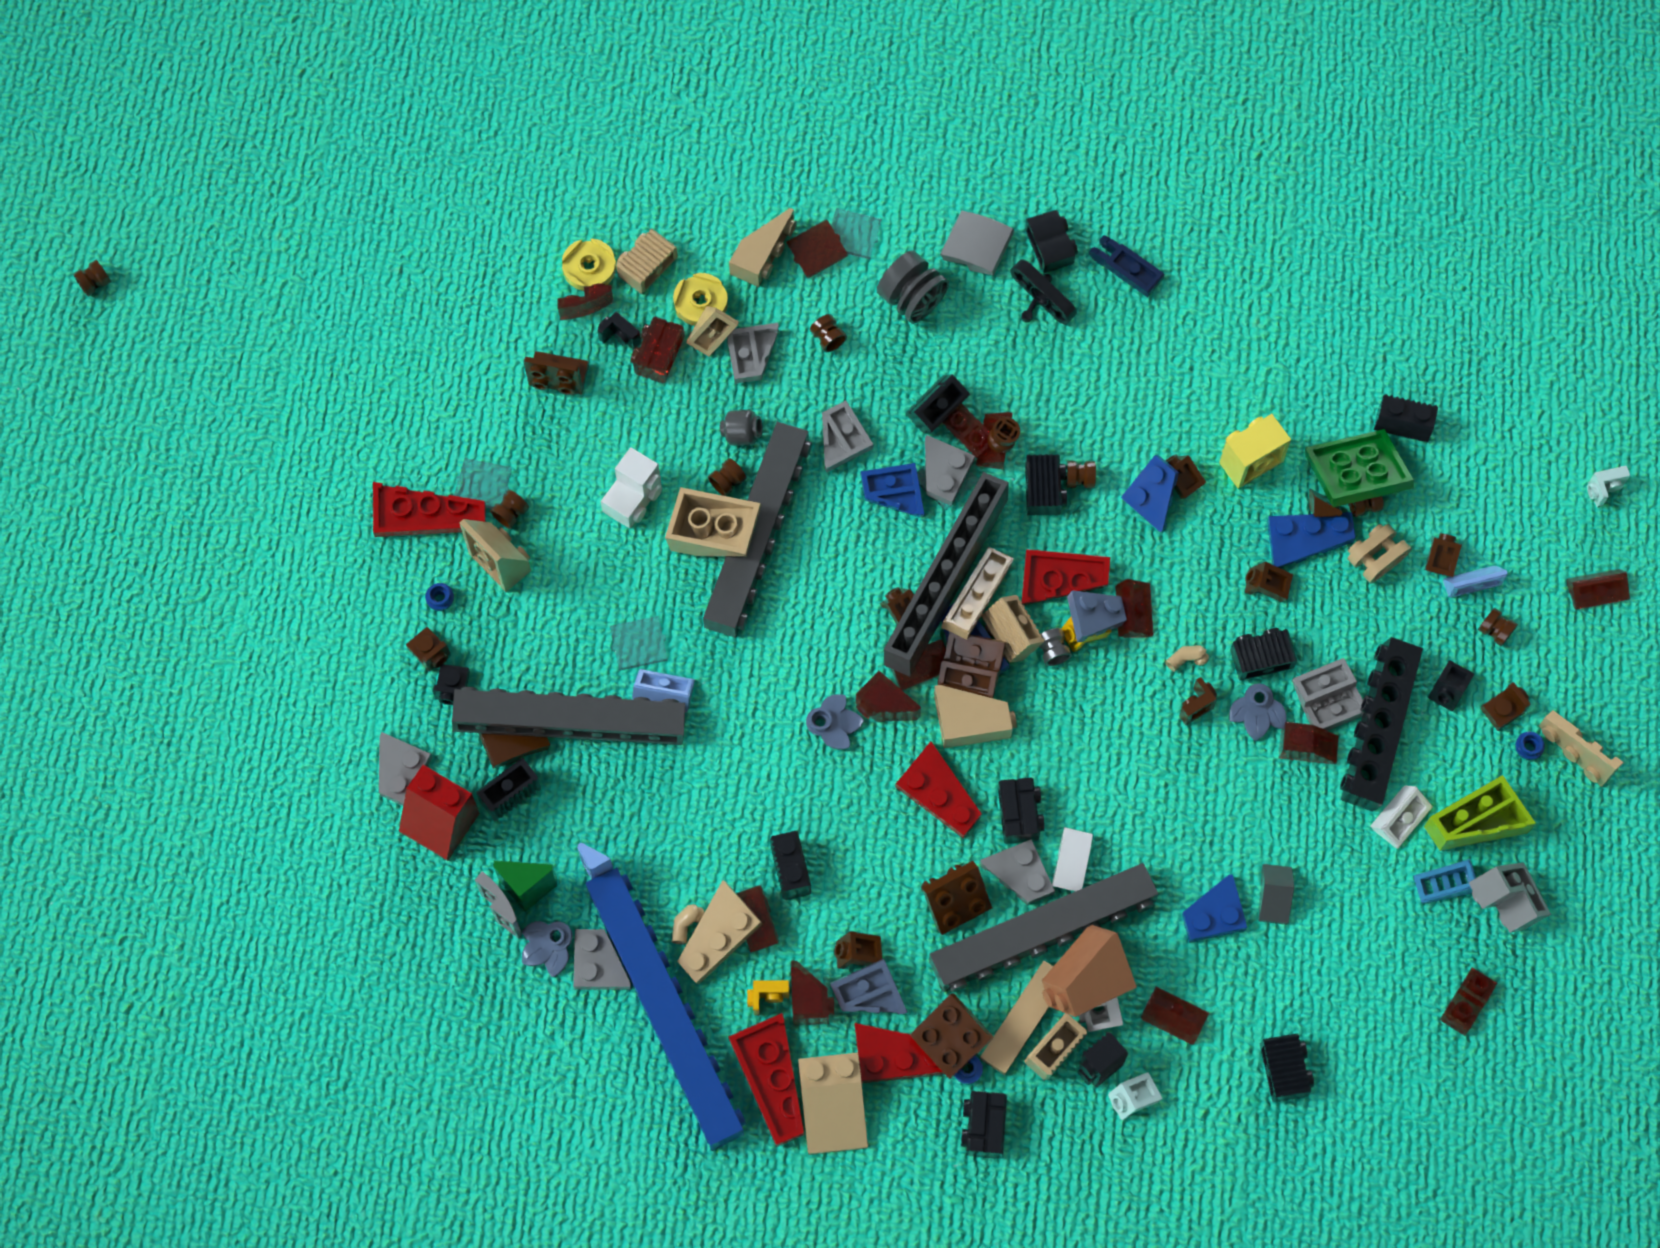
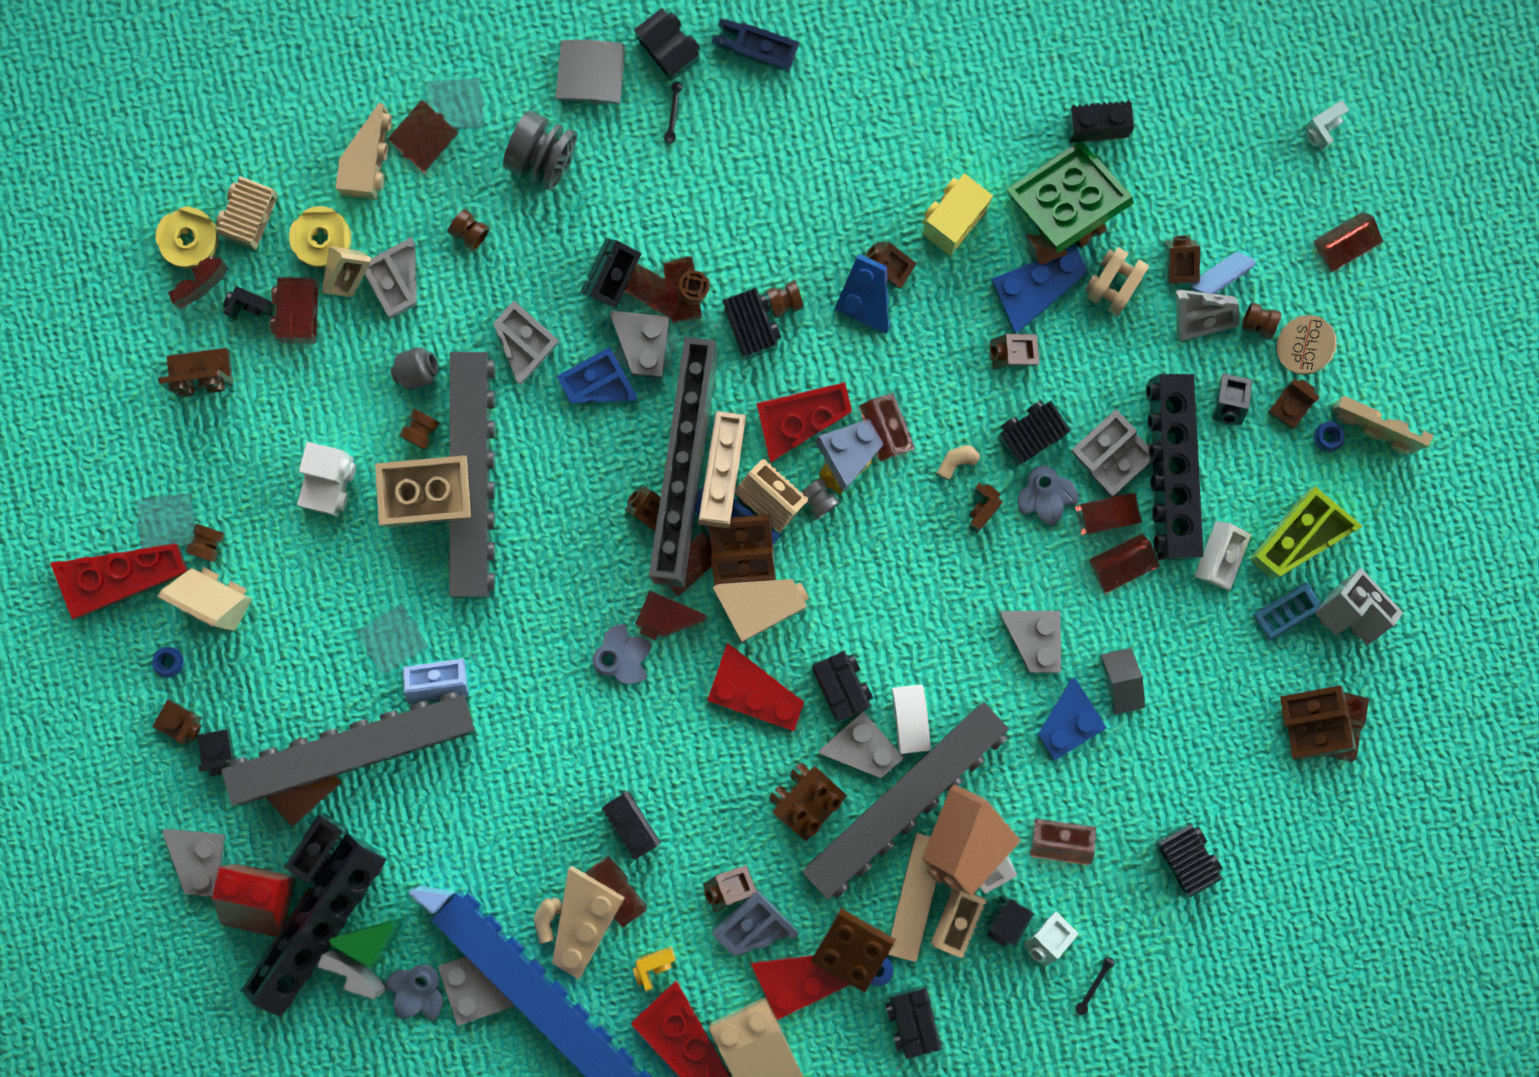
camera: 20 degrees left, 15 degrees up
clear red slope [791,960,834,1026] -> none
black beam [1010,259,1077,324] -> none
none -> black brick [241,833,387,1017]
none -> light grey wing [1000,611,1061,673]
none -> black hinge [1075,957,1115,1015]
none -> clear red slope [1089,534,1160,593]
none -> light grey wing [1176,290,1239,341]
none -> tan piece [1277,315,1337,375]
none -> reddish brown slope [1280,685,1357,761]

